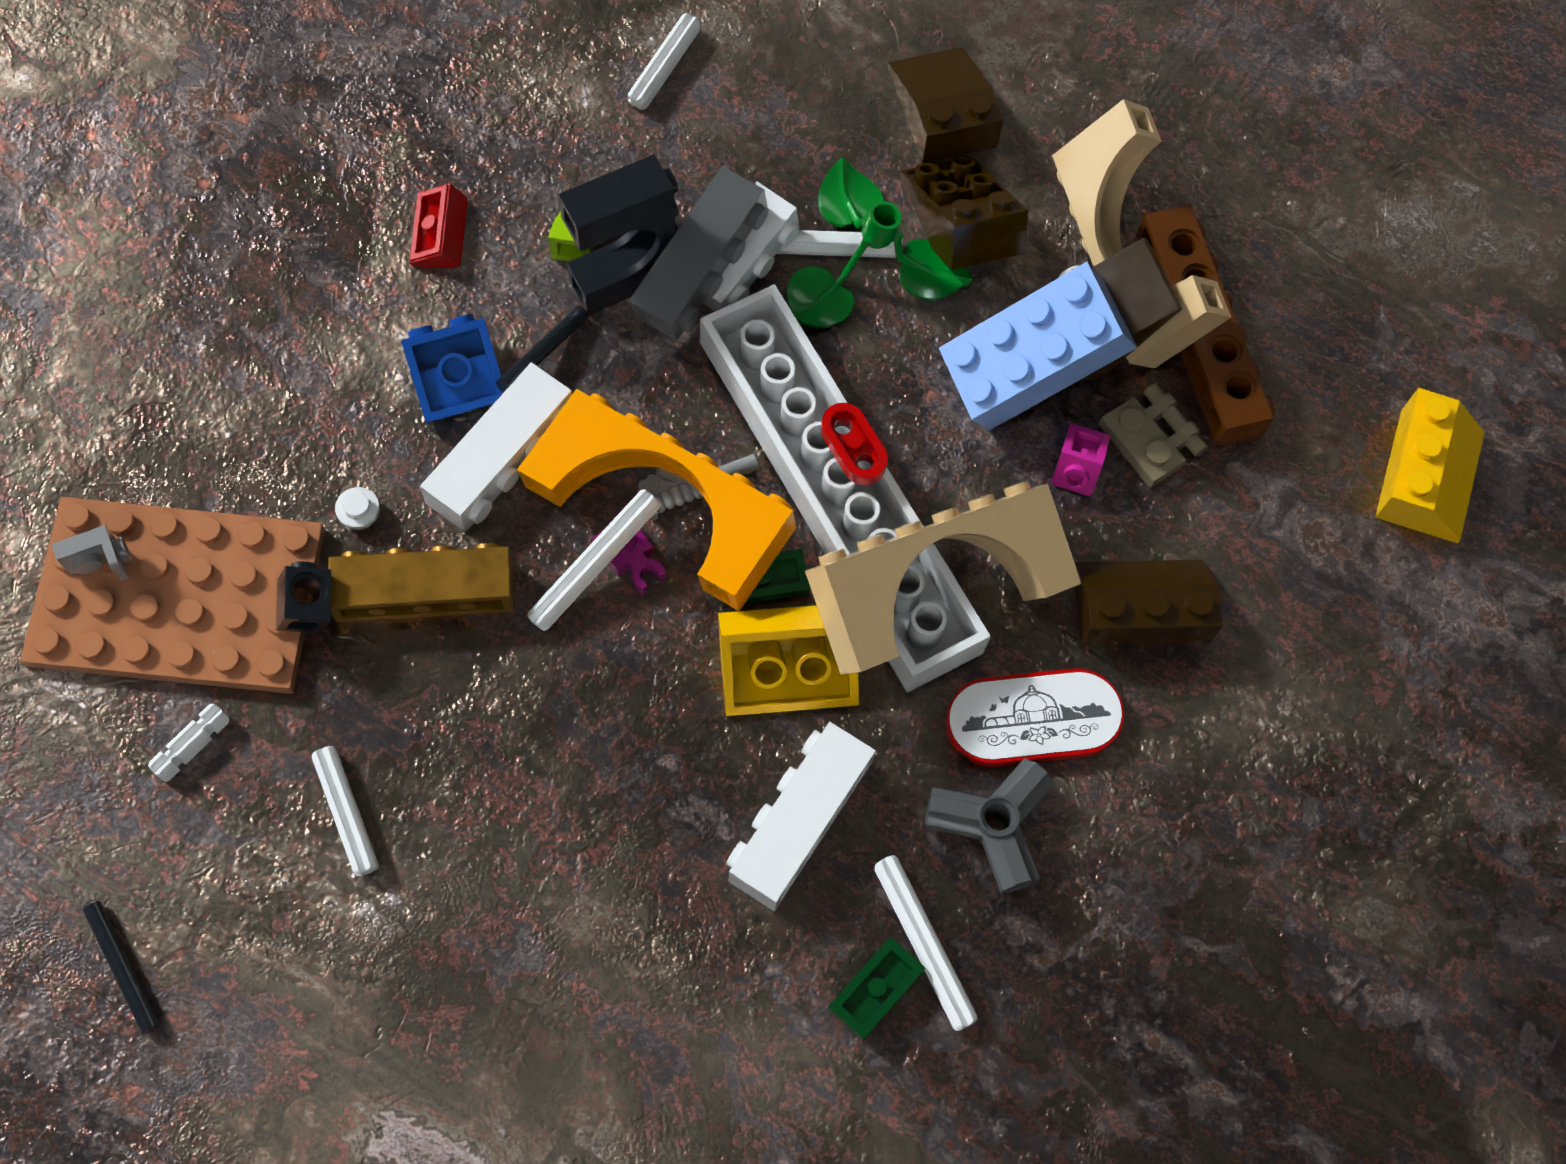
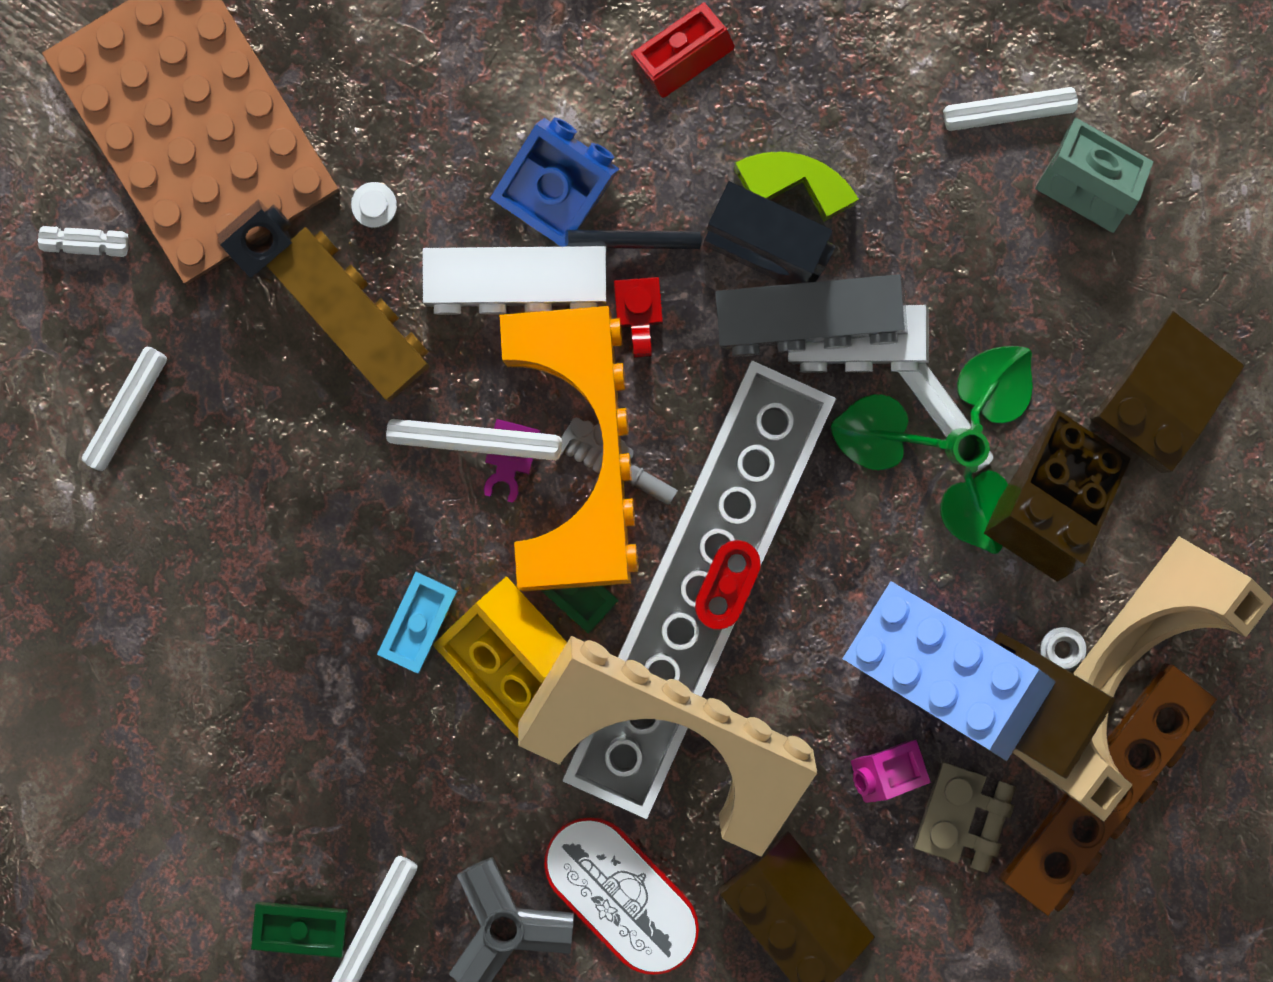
camera: 50 degrees right, 20 degrees up
light grey bracket [52,525,132,581] -> none
white brick [726,721,876,912] -> none
none -> medium azure plate [377,572,458,674]
none -> red plate [614,277,663,358]
none -> sand green bracket [1035,117,1154,233]

